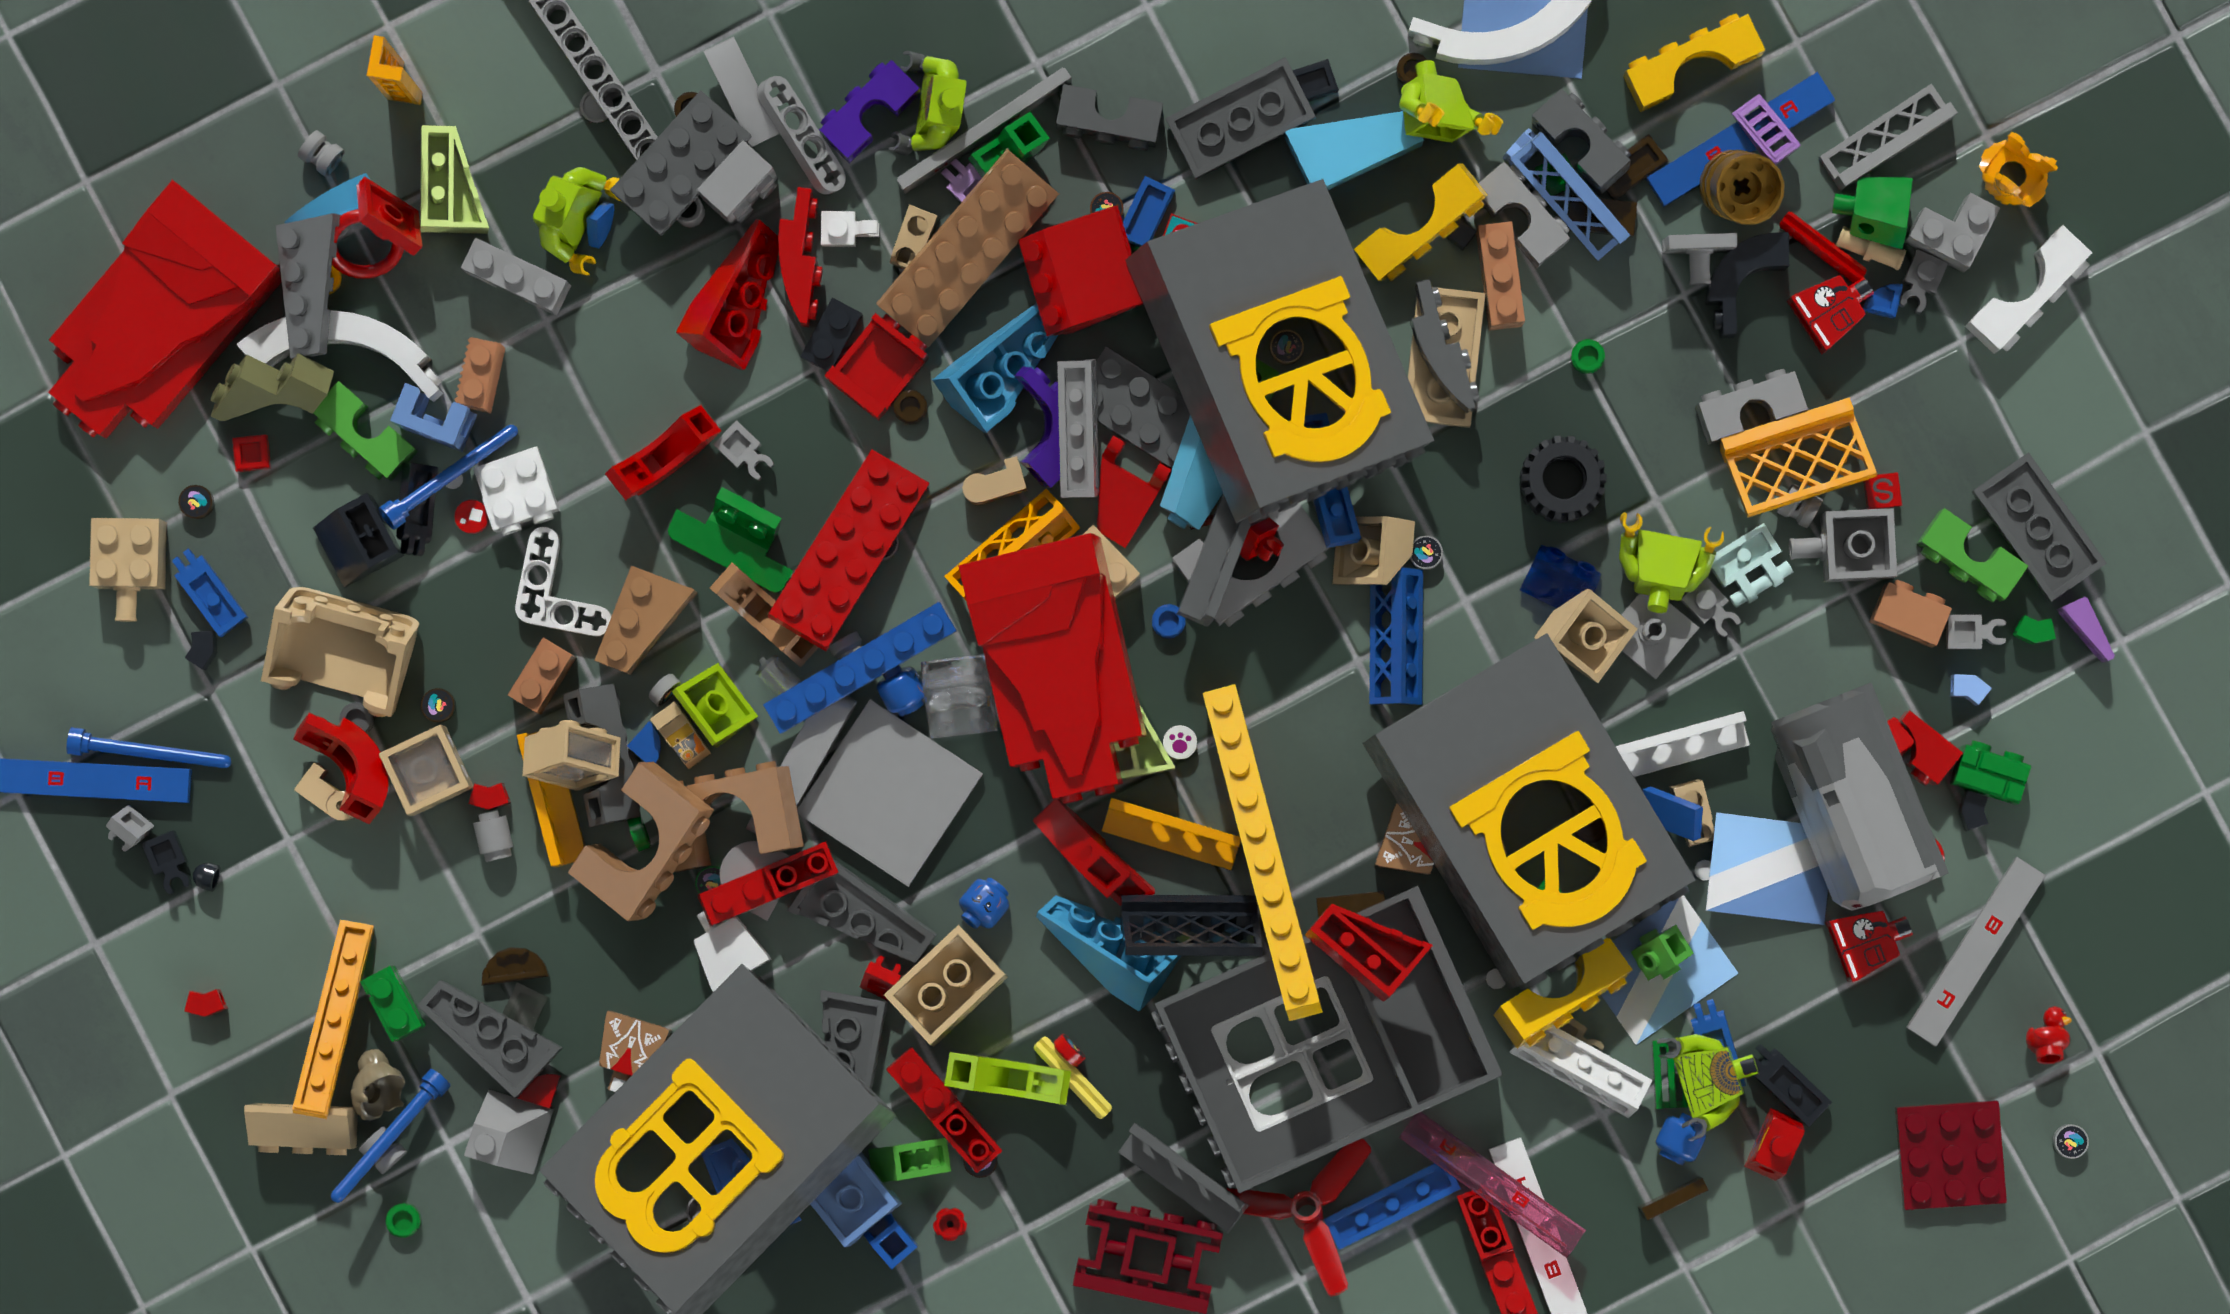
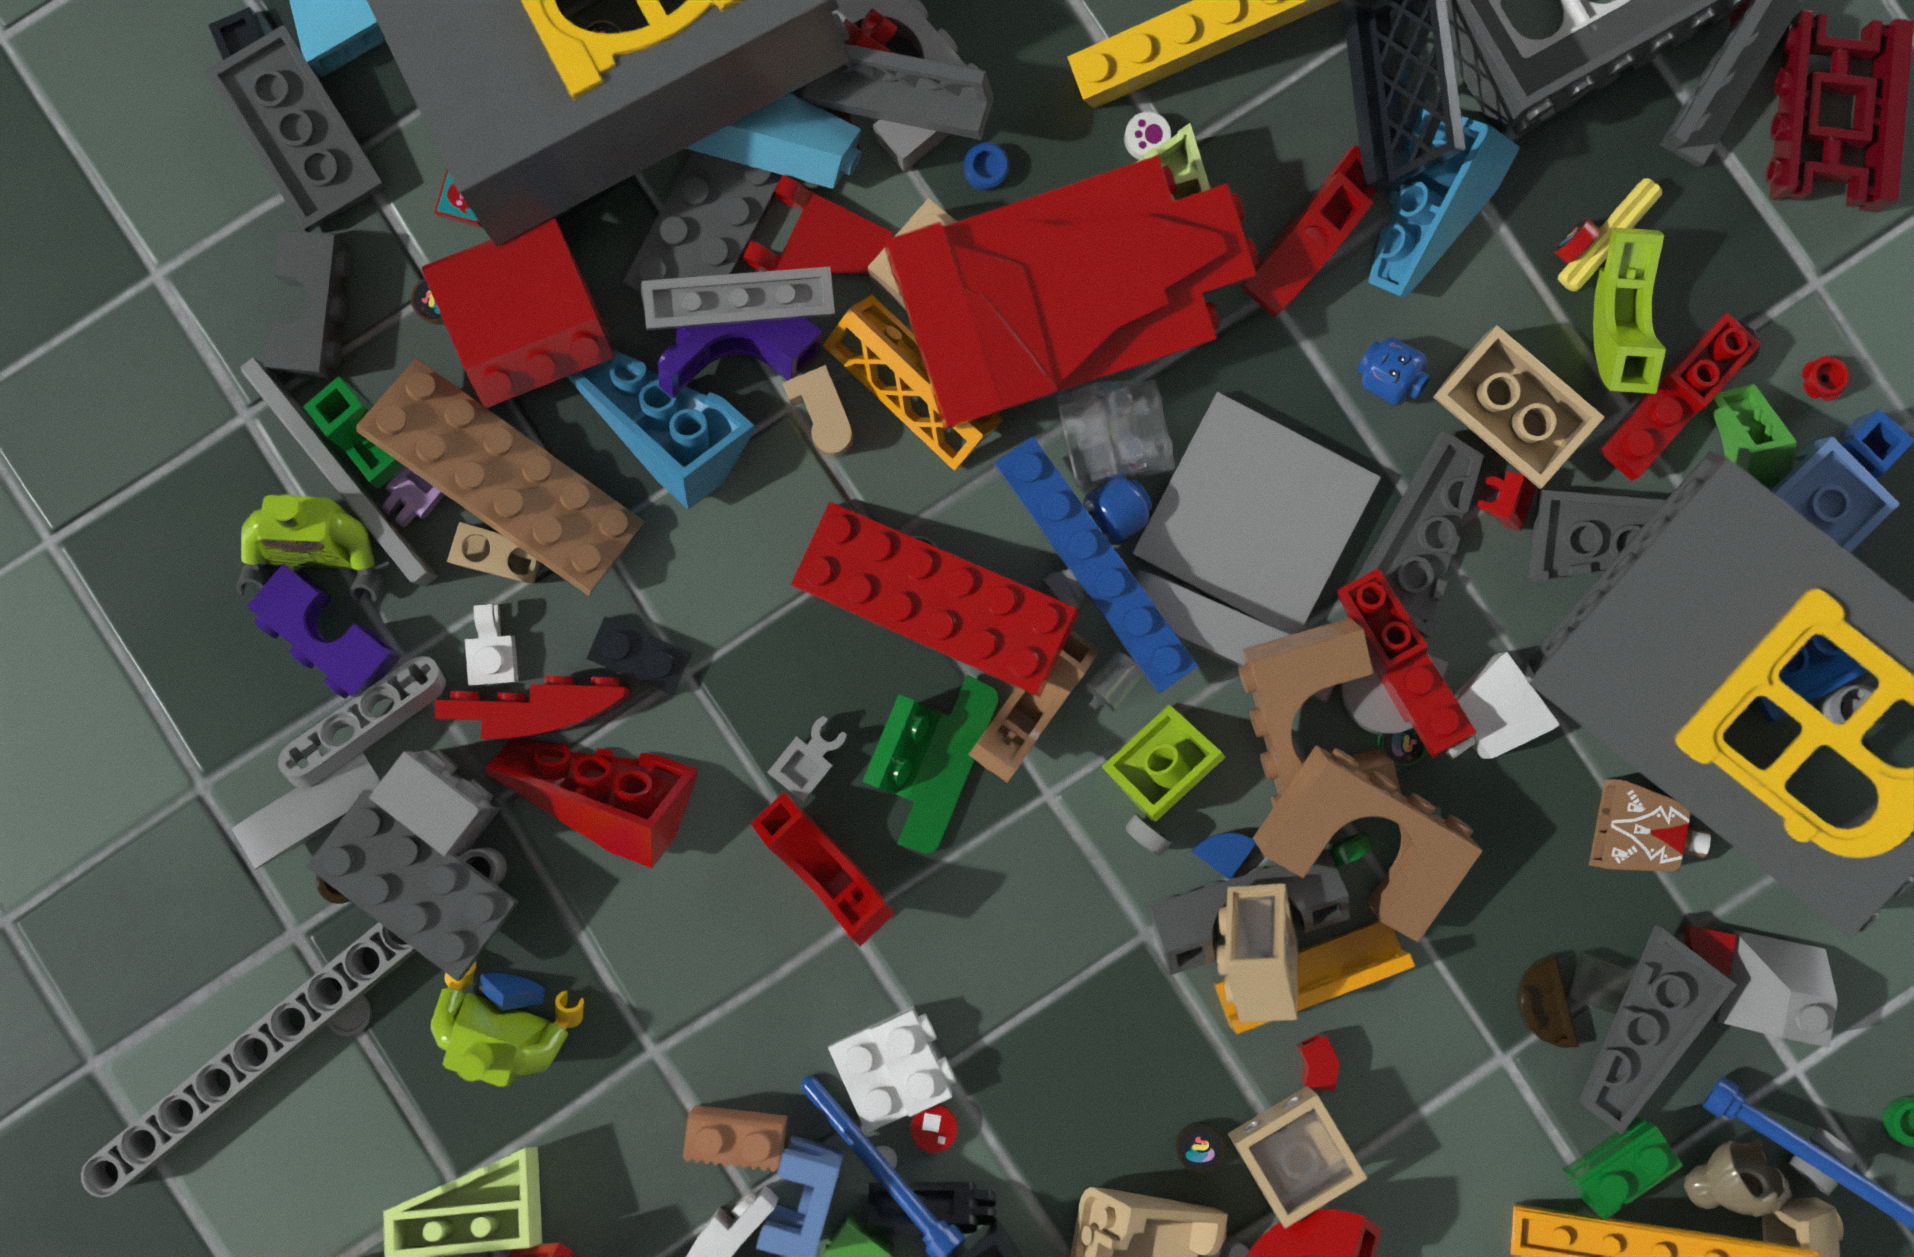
camera: 100 degrees left, 0 degrees up
light grey arch [461,238,571,316] -> none
light grey brick [473,810,513,862] -> none
nougat brick [508,637,577,715] -> none
white beam [515,527,612,637] -> none
medium nougat wedge [594,566,698,675] -> none
tan leg [650,701,711,769] -> none
red panel [824,313,929,421] -> none
dark brown tile [893,390,928,425] -> none
light orange fence [1102,798,1241,871] -> none
blue tile [1123,176,1175,248] -> none

